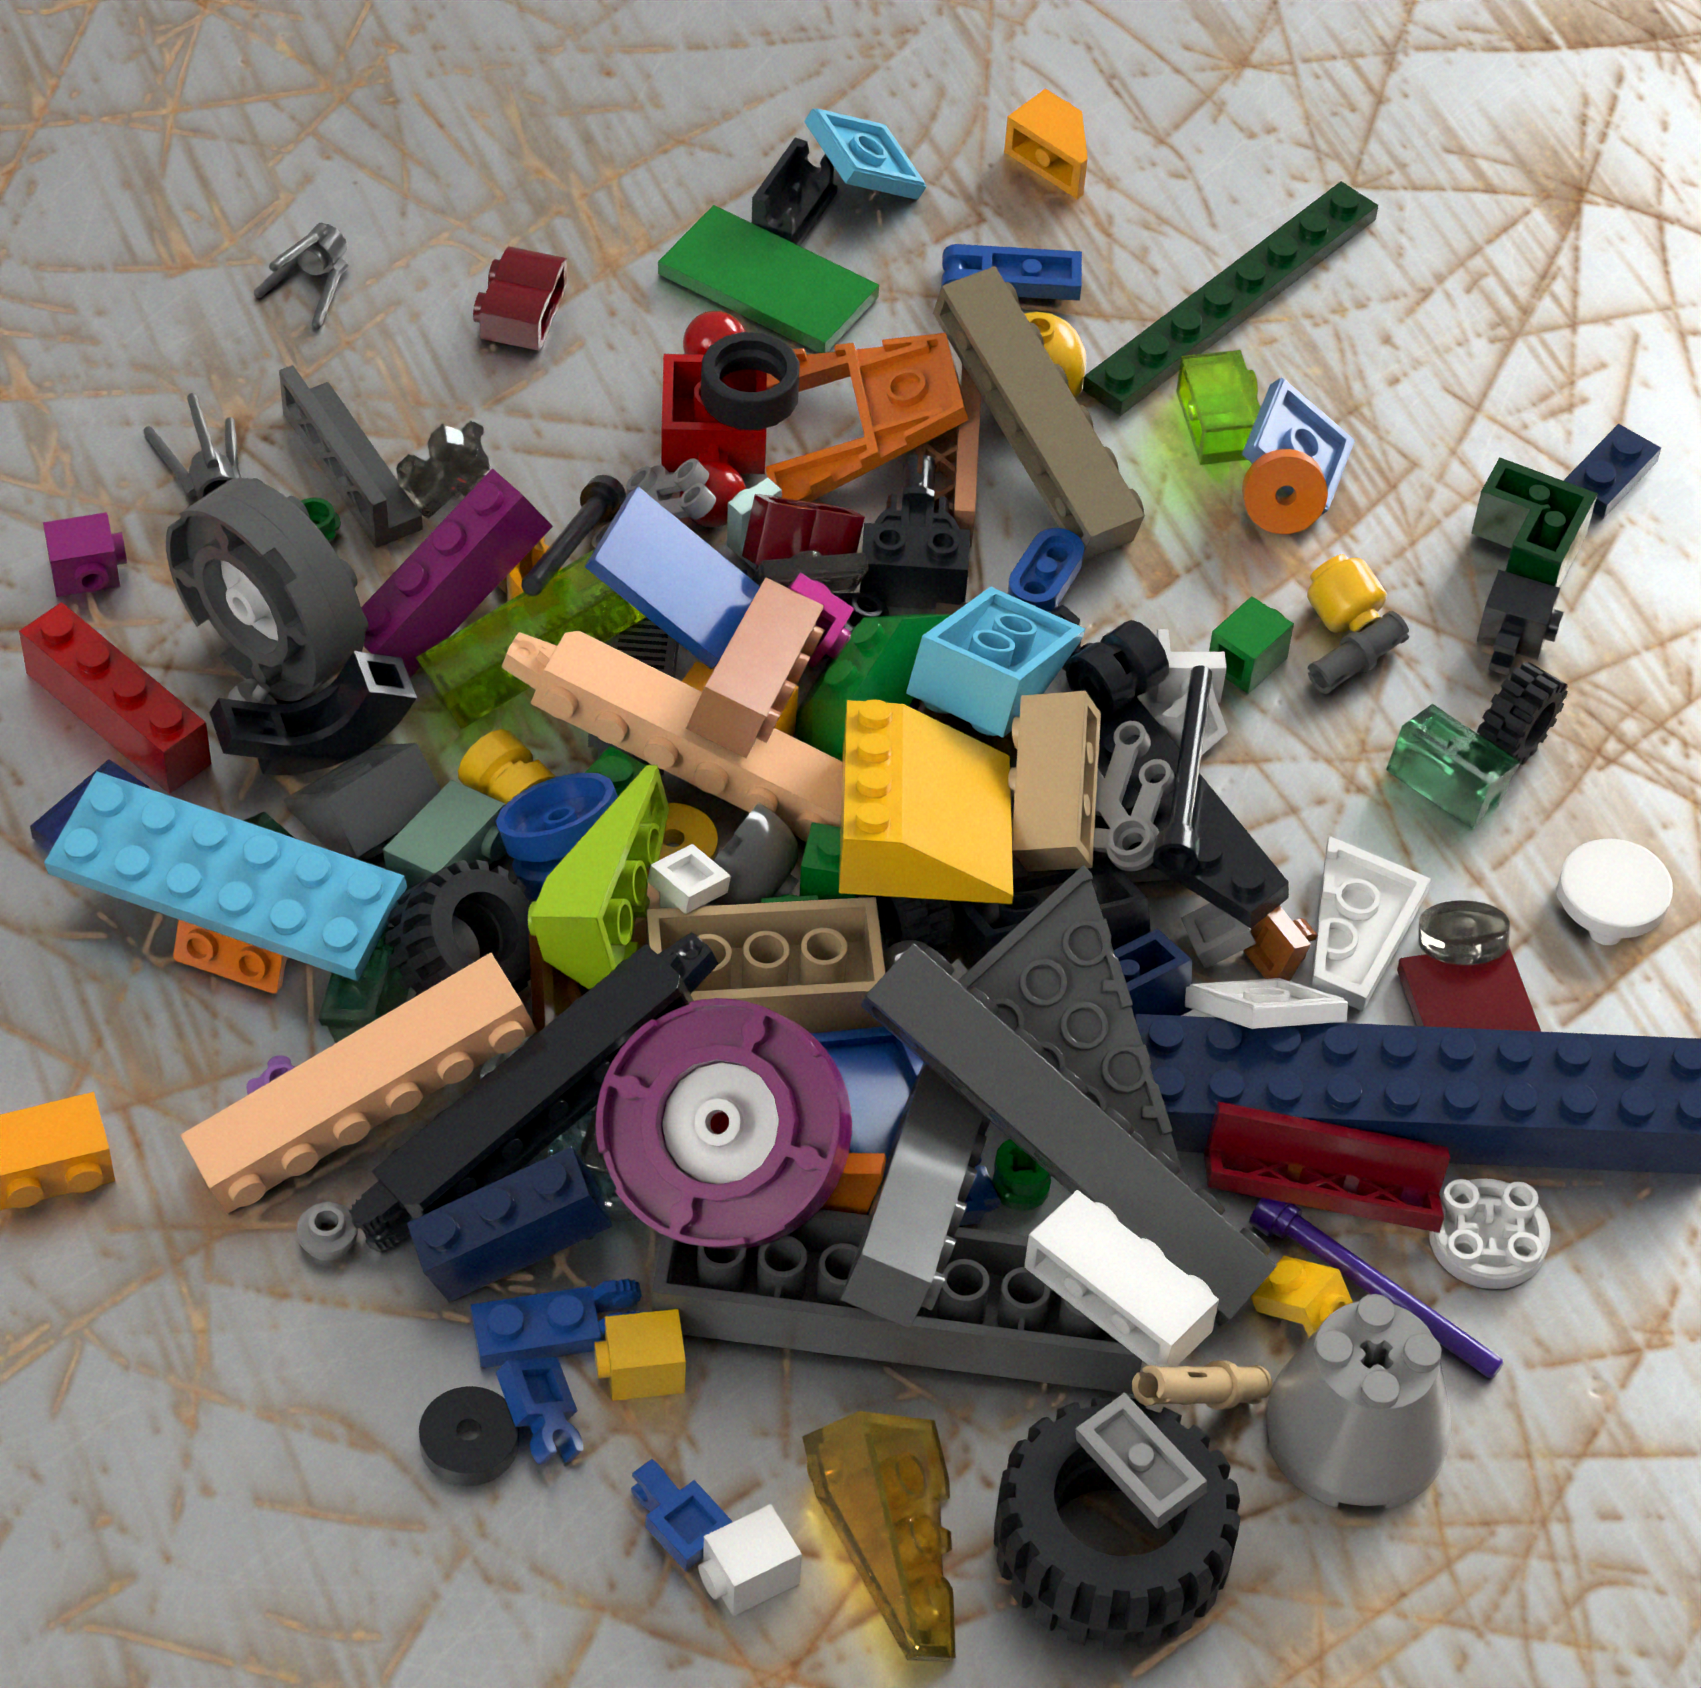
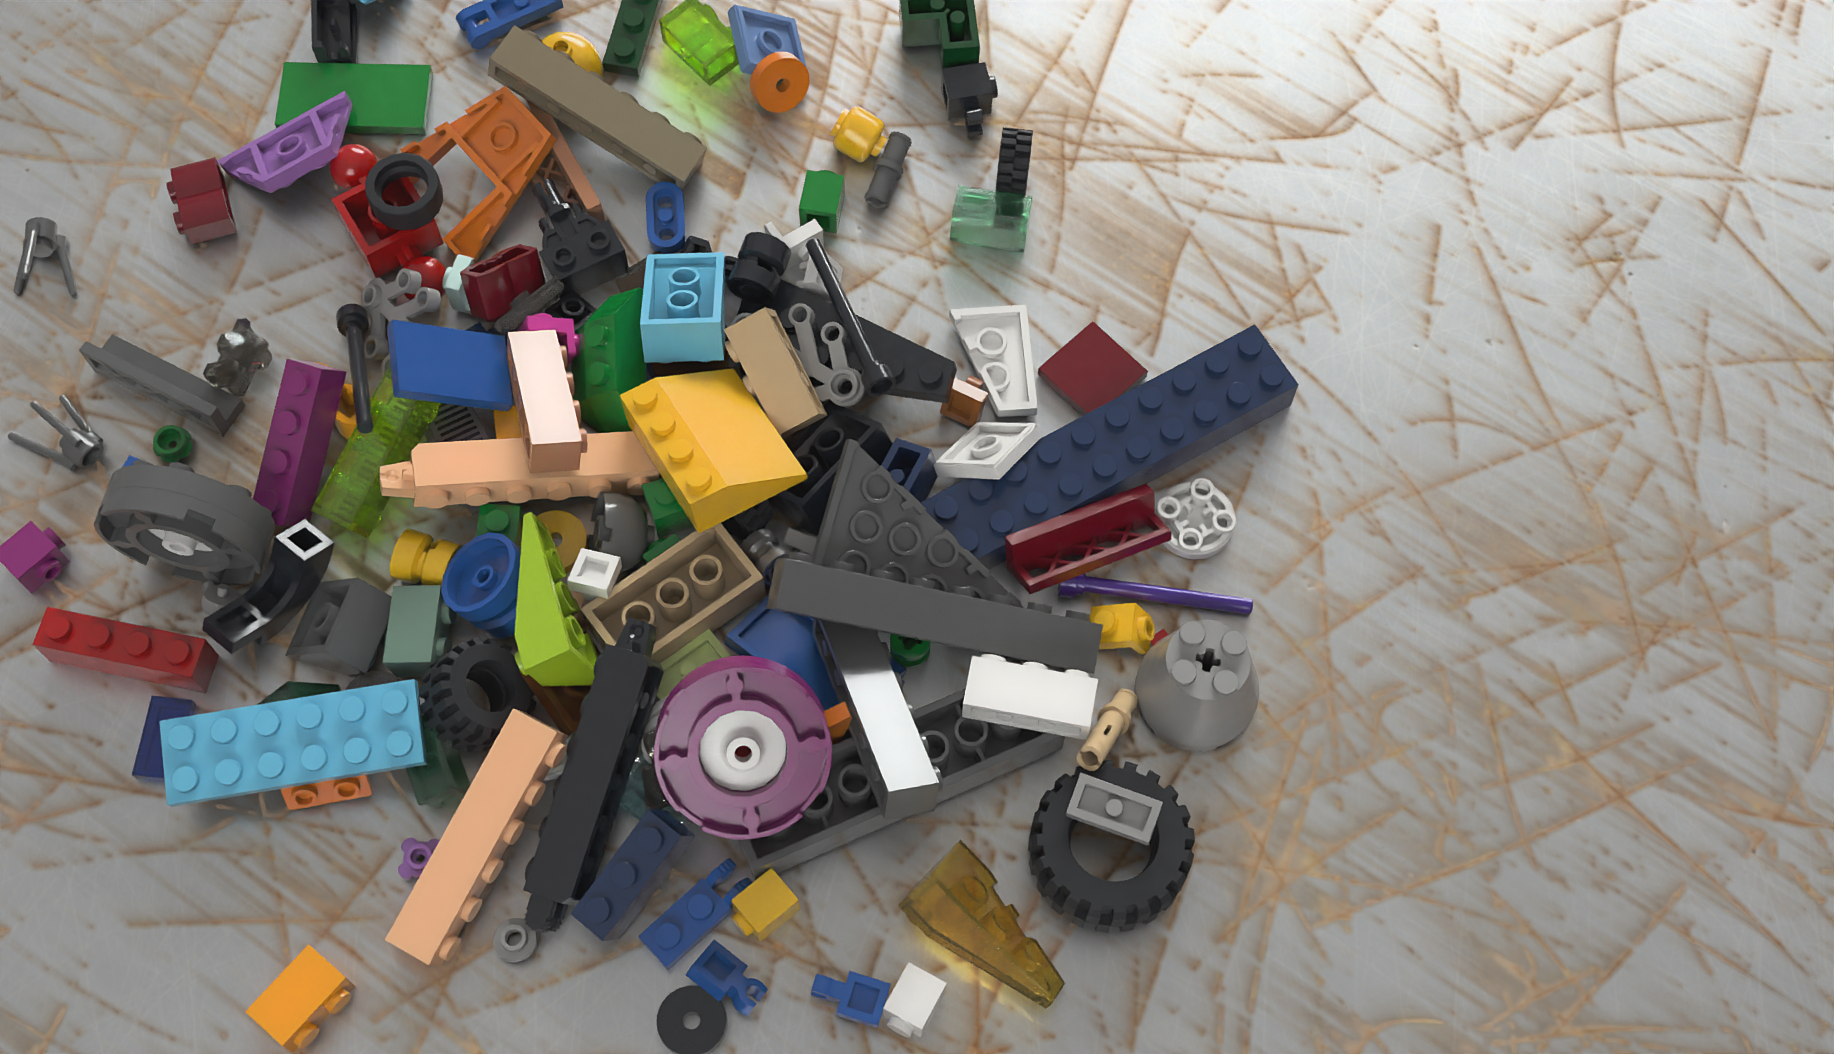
camera: 30 degrees left, 15 degrees up
light grey plate [1181,903,1256,969] -> none
clear smoke piece [1418,900,1510,965] -> none
white tile [1556,839,1673,945] -> none
none -> medium lavender wing [218,91,353,193]

